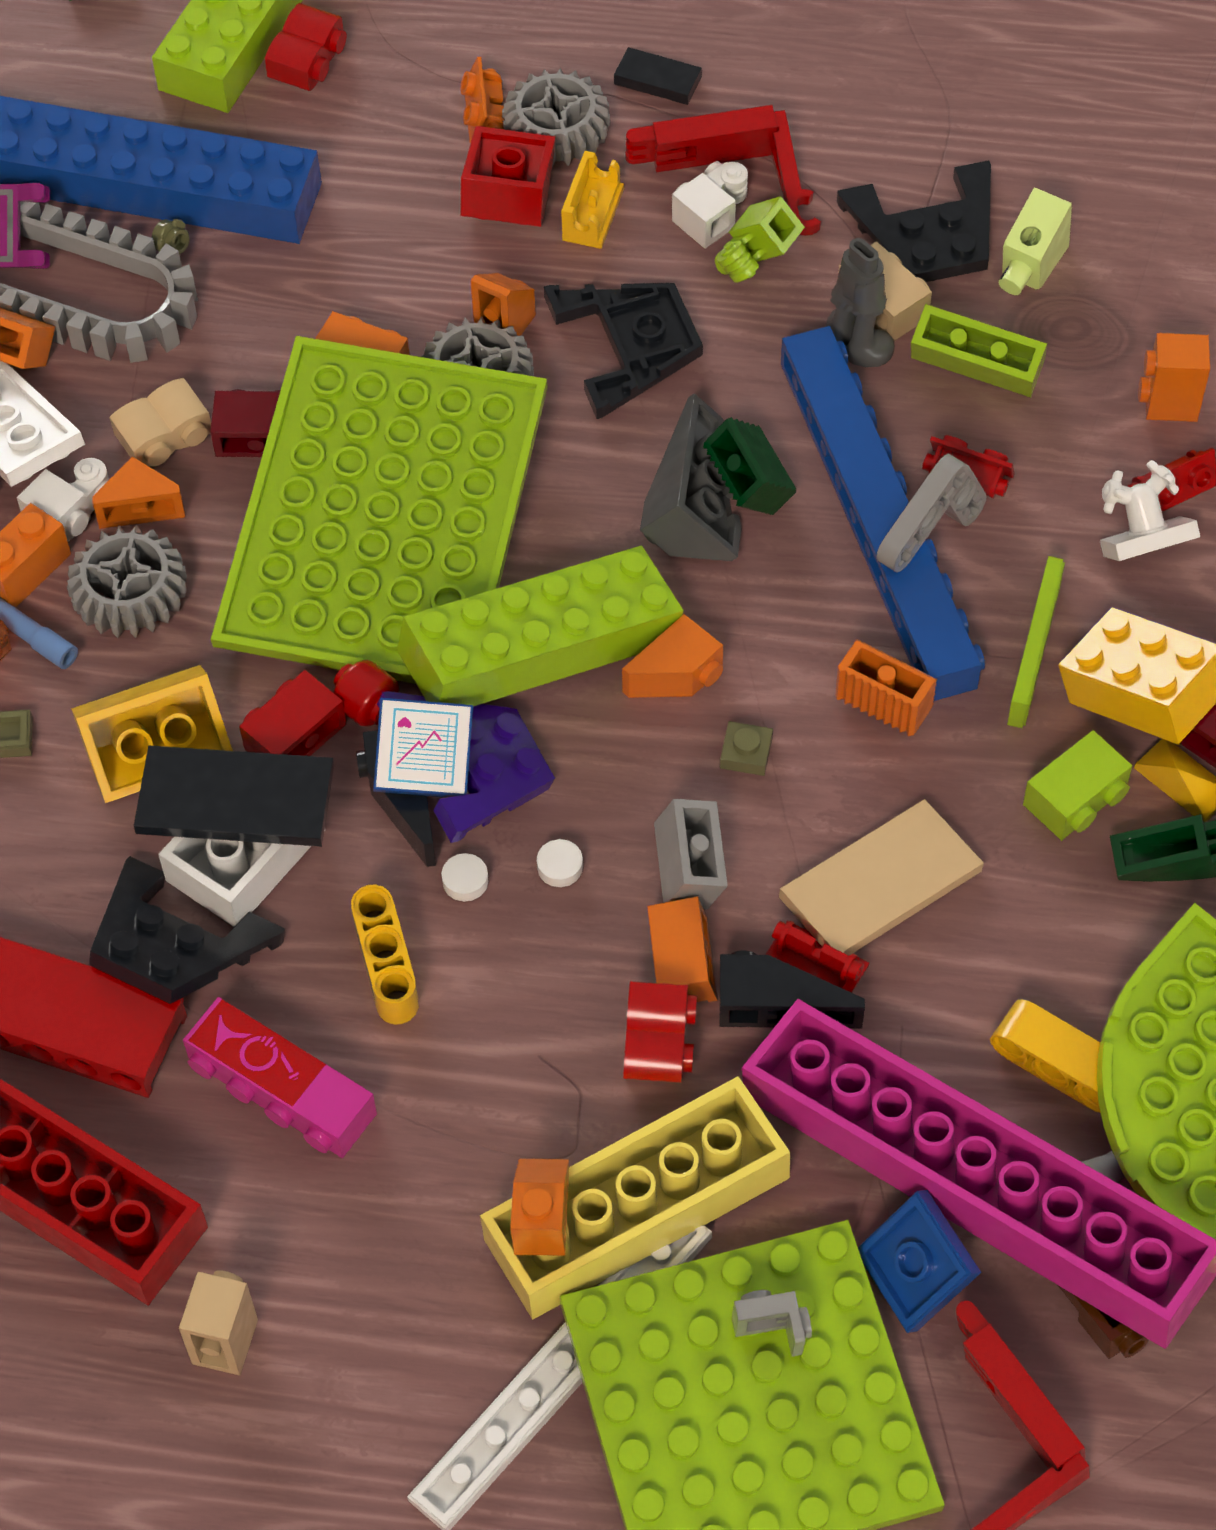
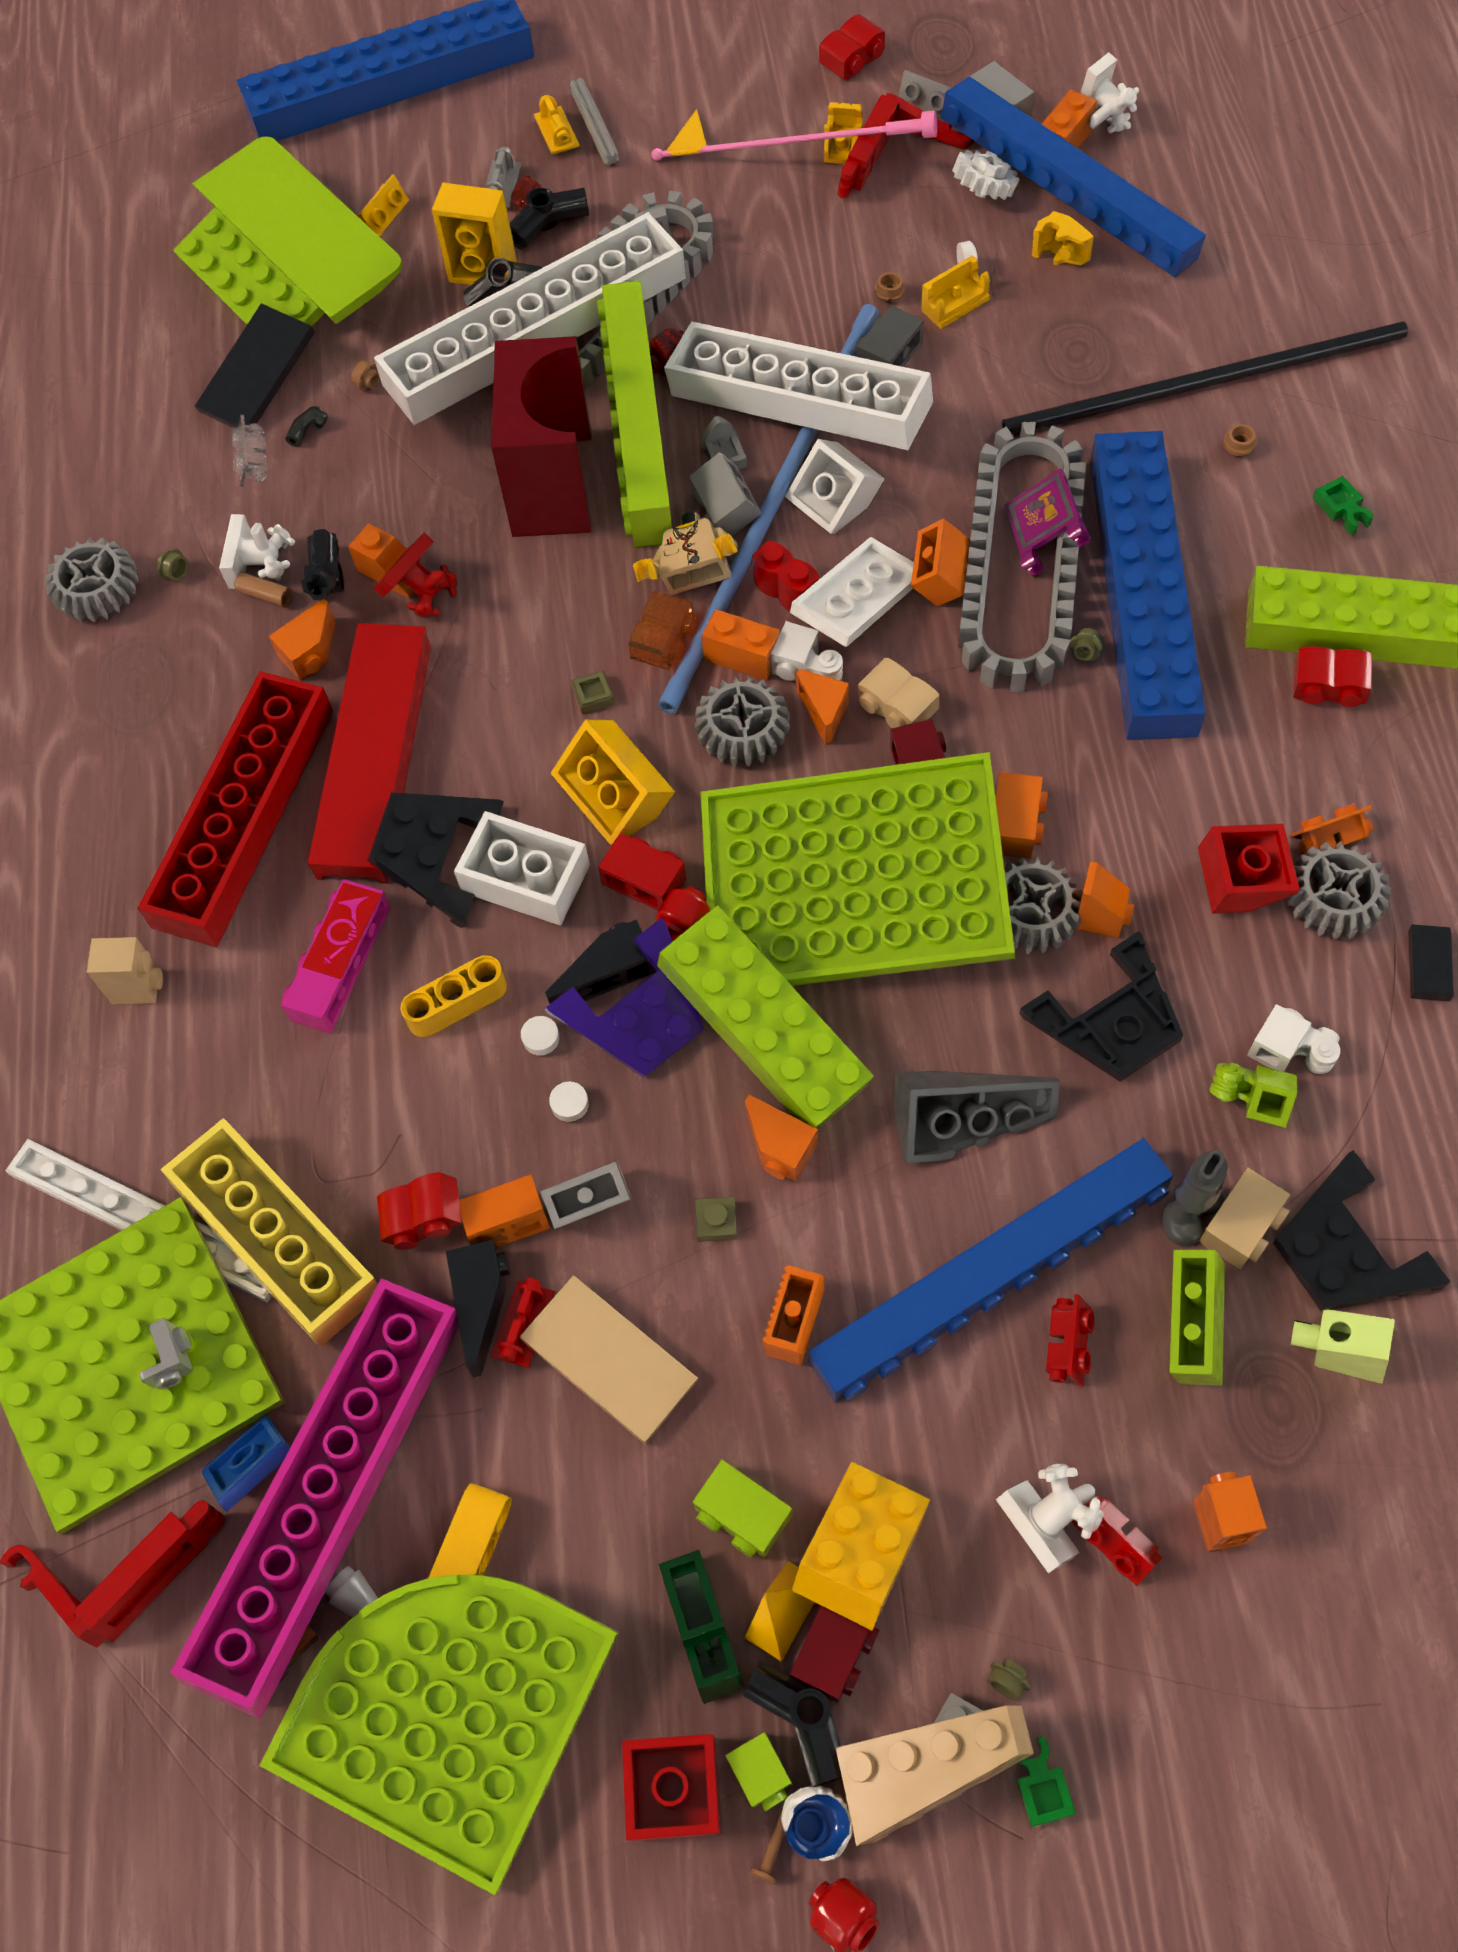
camera: 80 degrees right, 5 degrees up
black tile [134,745,334,847] -> none
white tile [373,698,473,797] -> none
orange slope [510,1158,569,1256] -> none
yellow hinge [561,151,624,249] -> none
red hinge [625,105,821,236] -> none
dark green brick [703,417,796,515] -> none
light grey beam [876,454,987,573] -> none
lime tile [1007,556,1065,728] -> none

